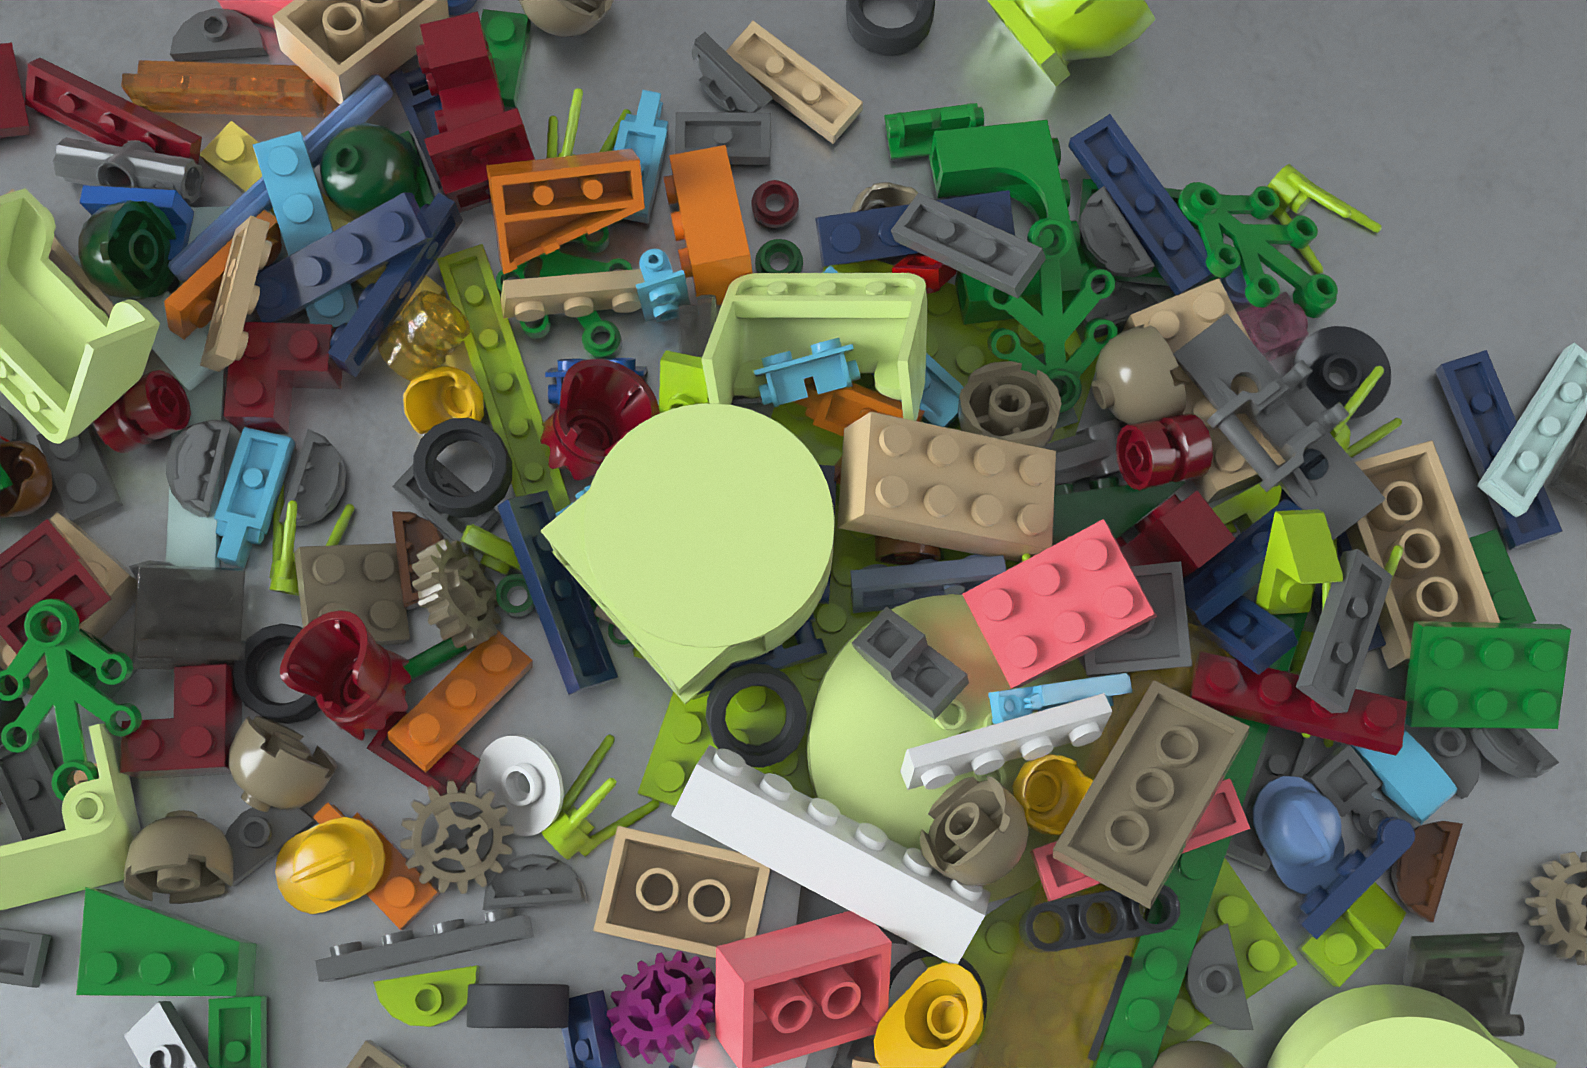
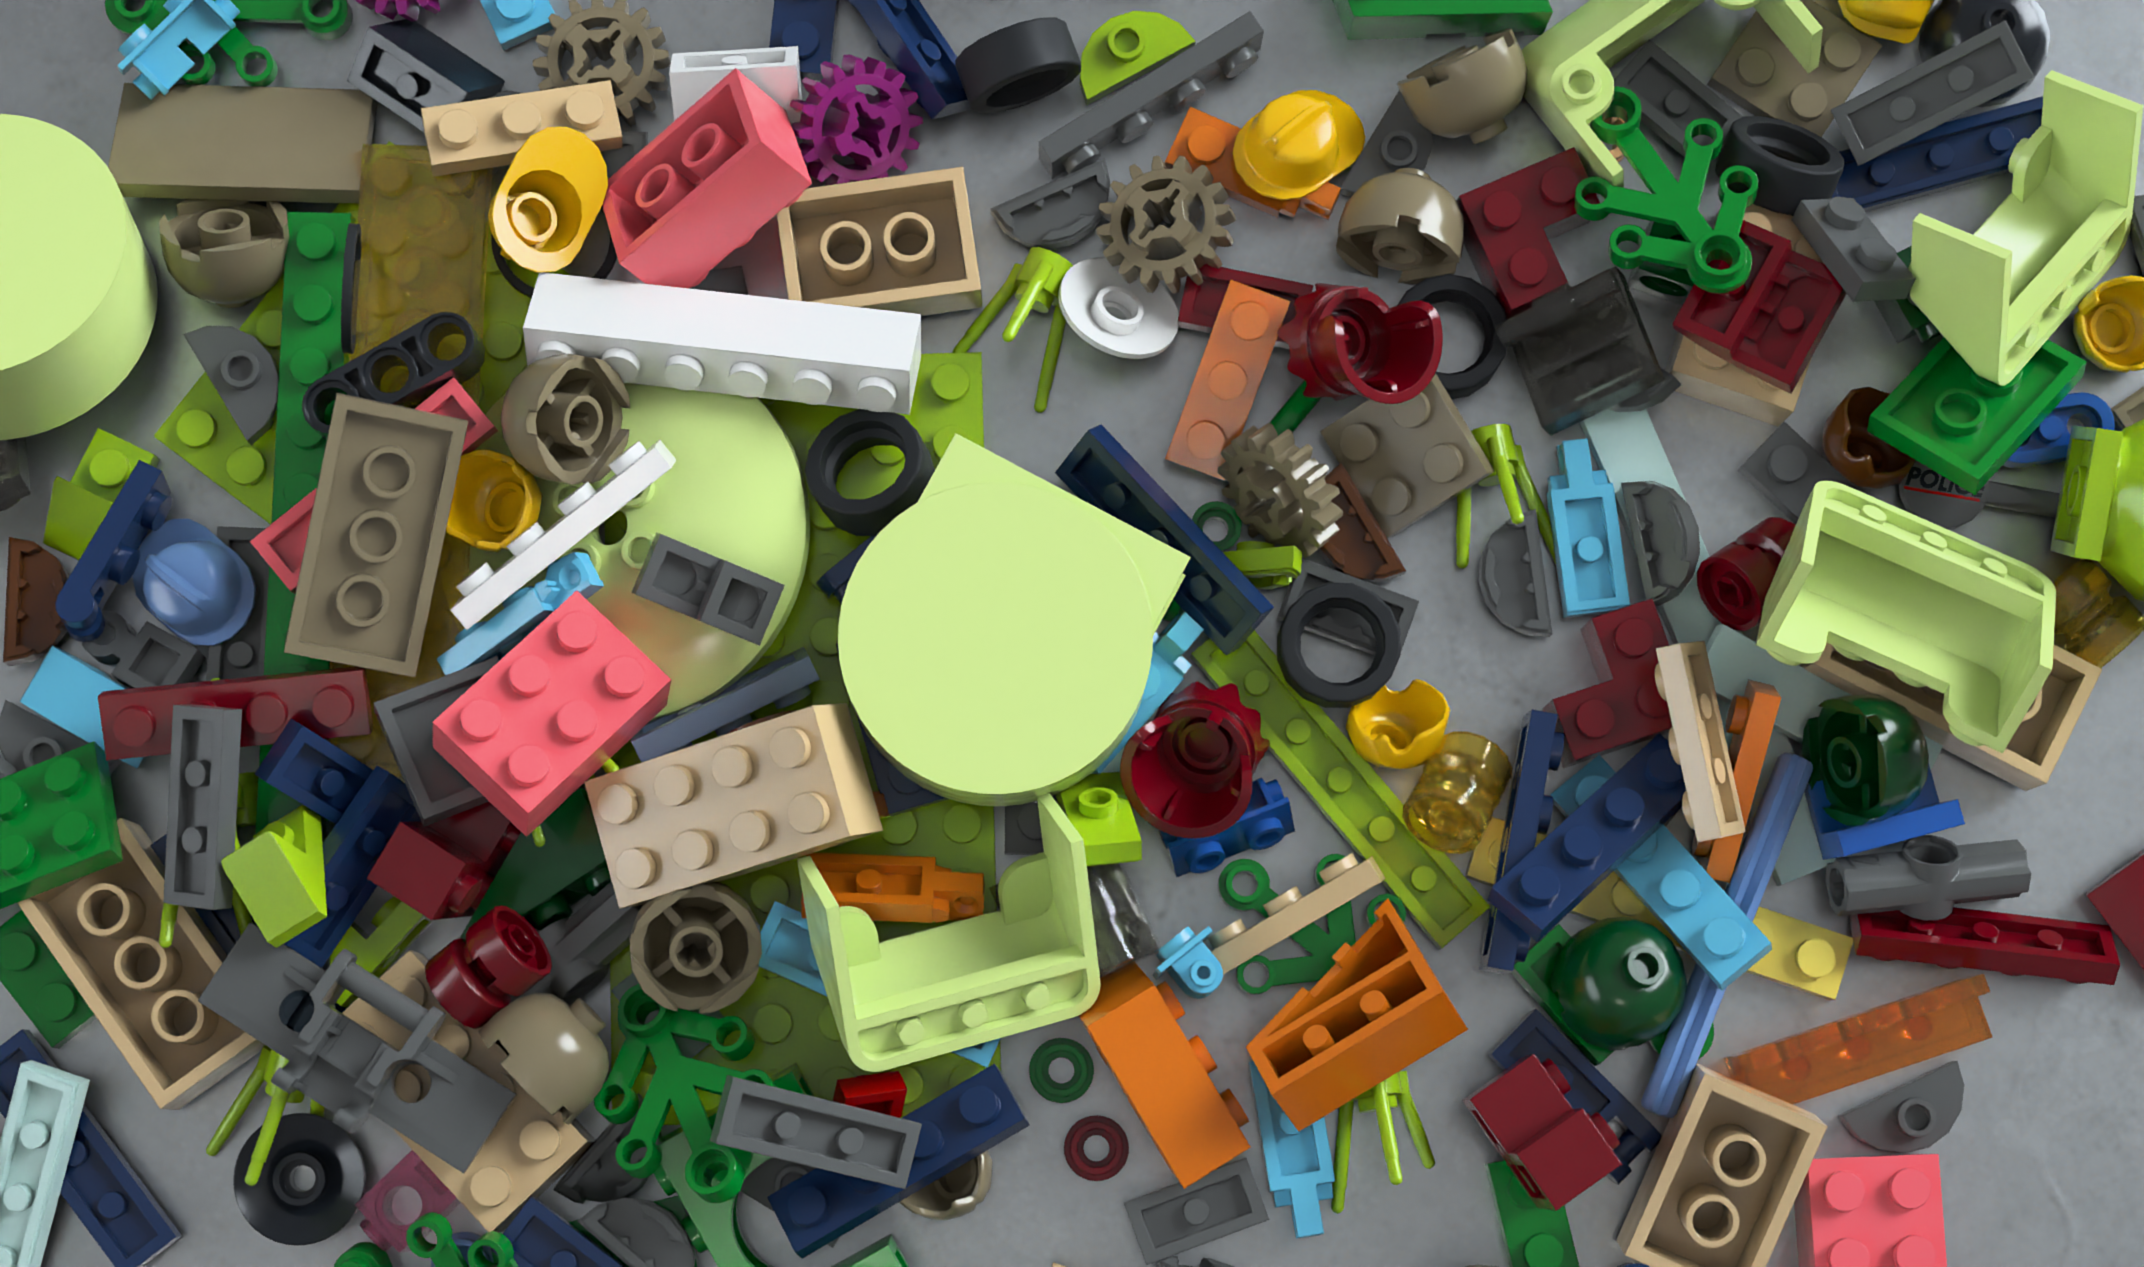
camera: 155 degrees right, 5 degrees up
dark red slope [424,107,535,213] -> none
medium azure hinge [754,338,861,408] -> none

